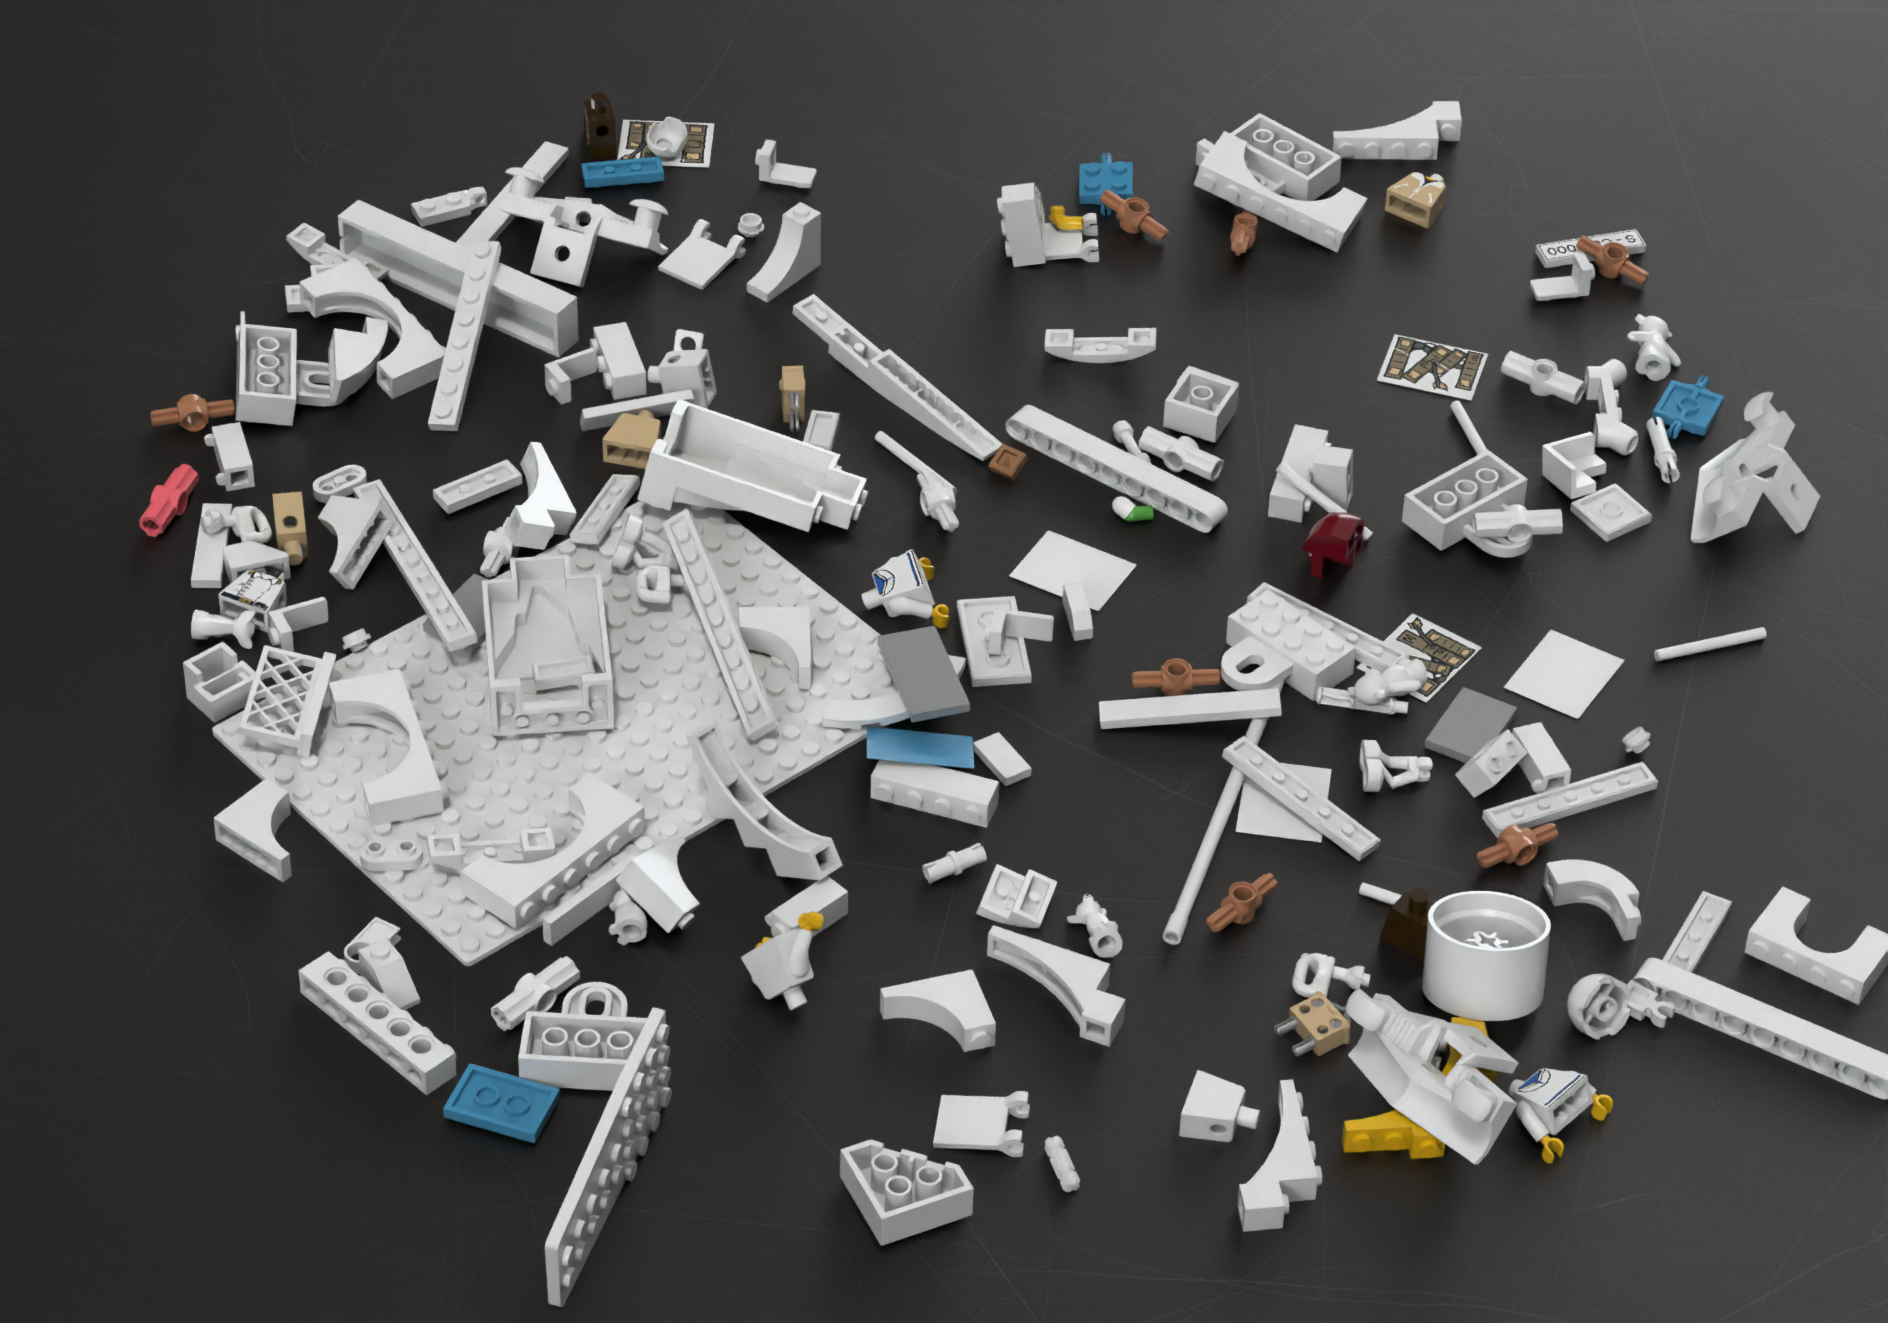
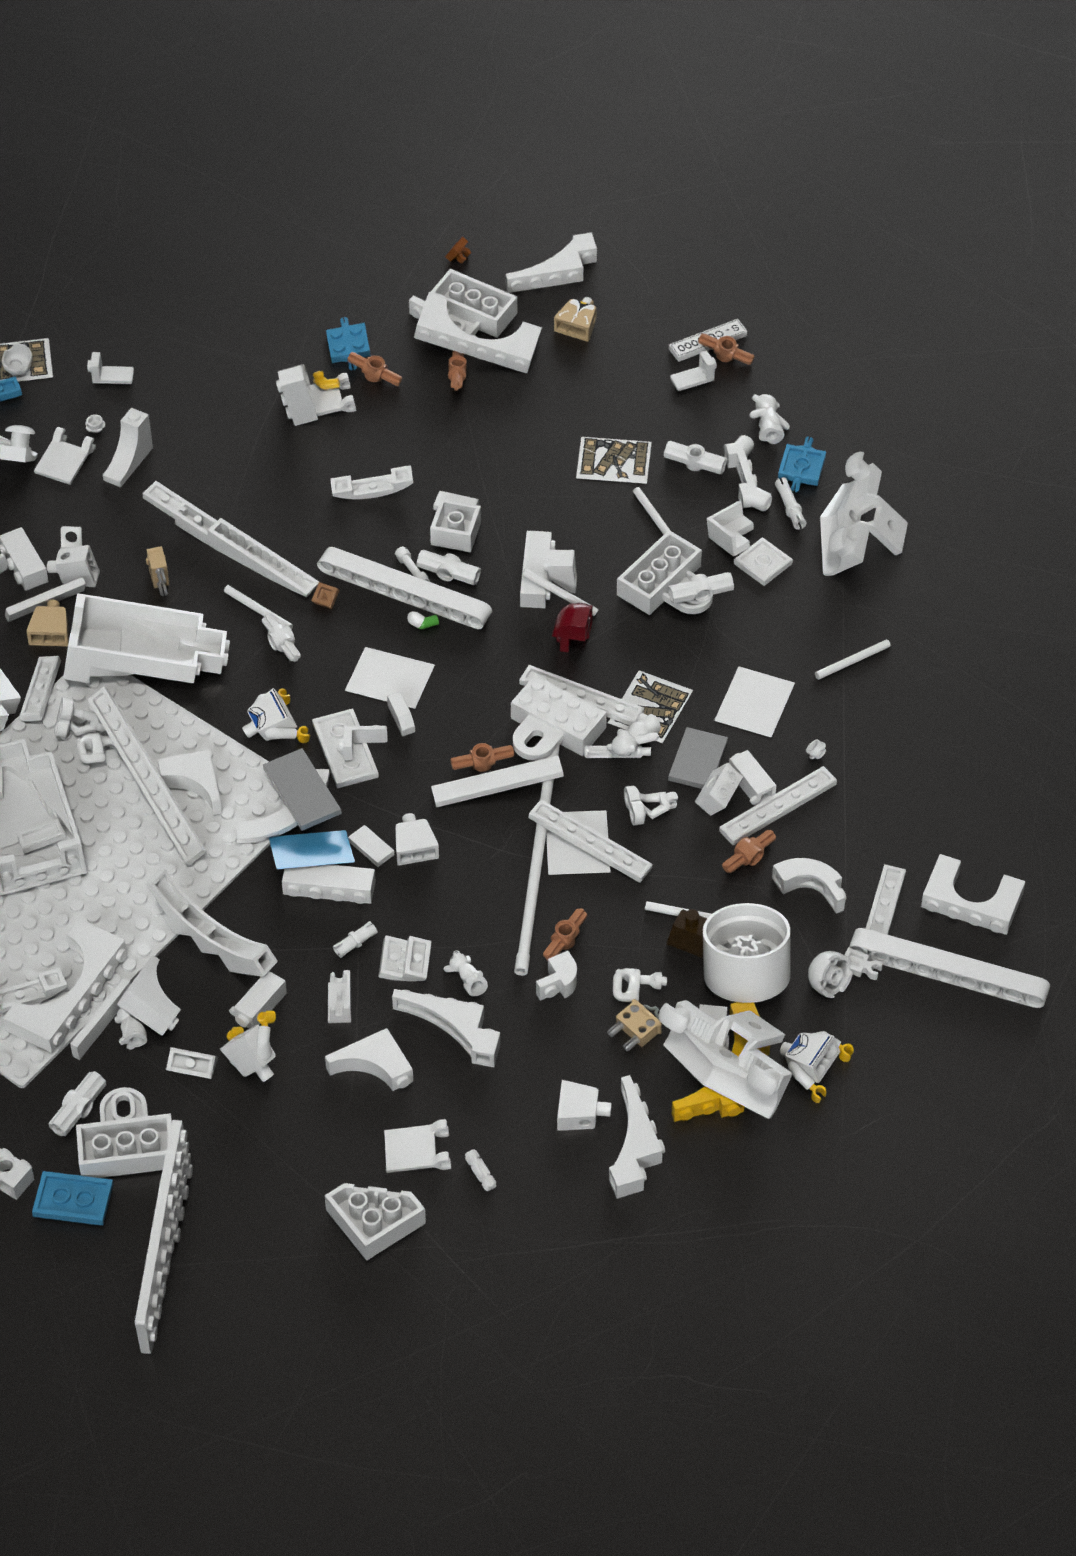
camera: 10 degrees left, 10 degrees up
white tile [803,410,840,451] -> none
none -> white slope [166,1047,218,1079]
none -> white hinge [328,970,351,1023]
none -> white torso [396,813,439,866]
none -> dark orange tile [445,236,471,263]
none -> white brick [536,951,577,1001]

